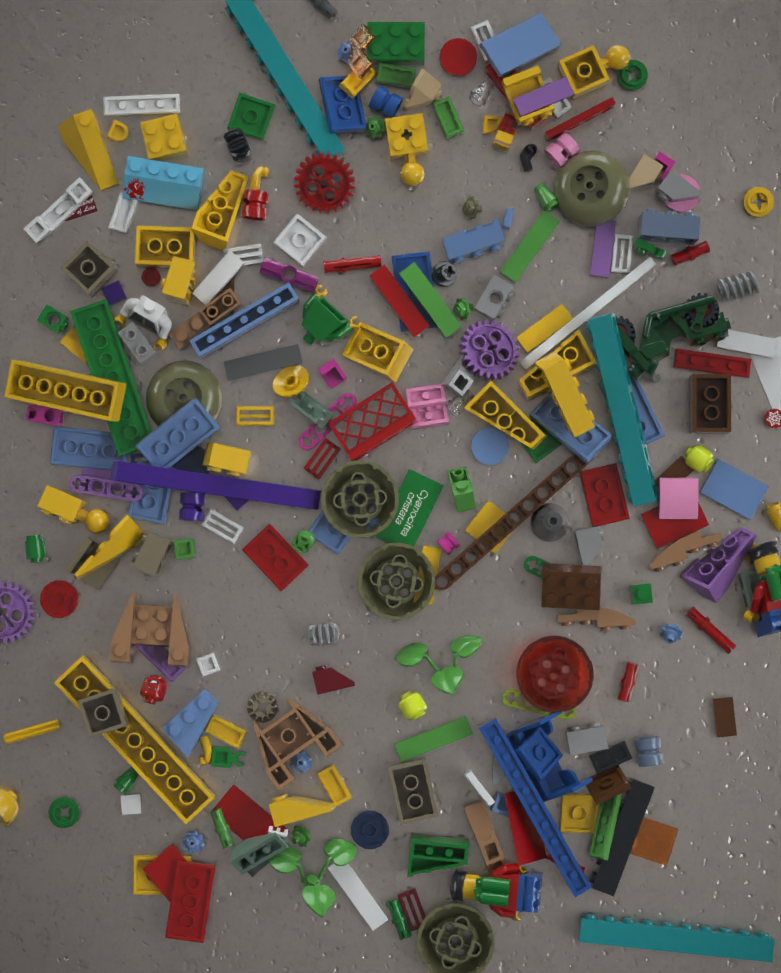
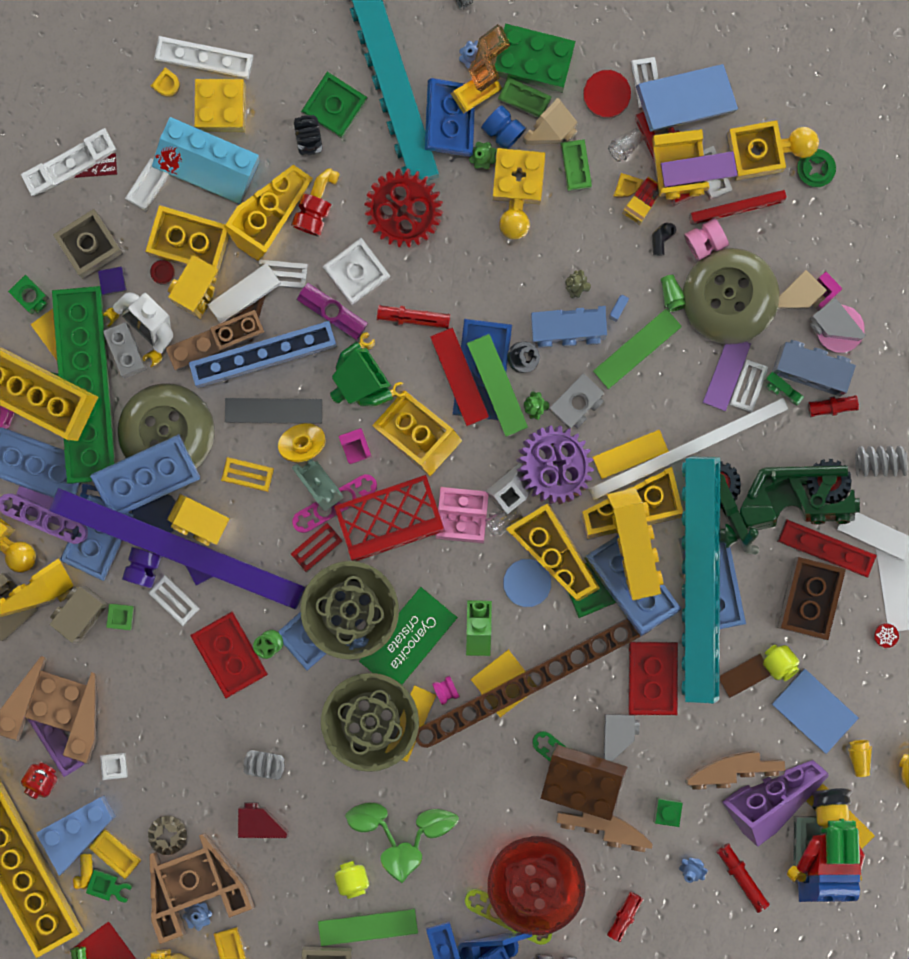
camera: 20 degrees right, 0 degrees up
yellow wedge [58,109,119,191] -> none
dark grey cone [531,503,569,542] -> none
red tile [640,502,709,549] -> none
bright pink slope [659,478,698,519] -> none

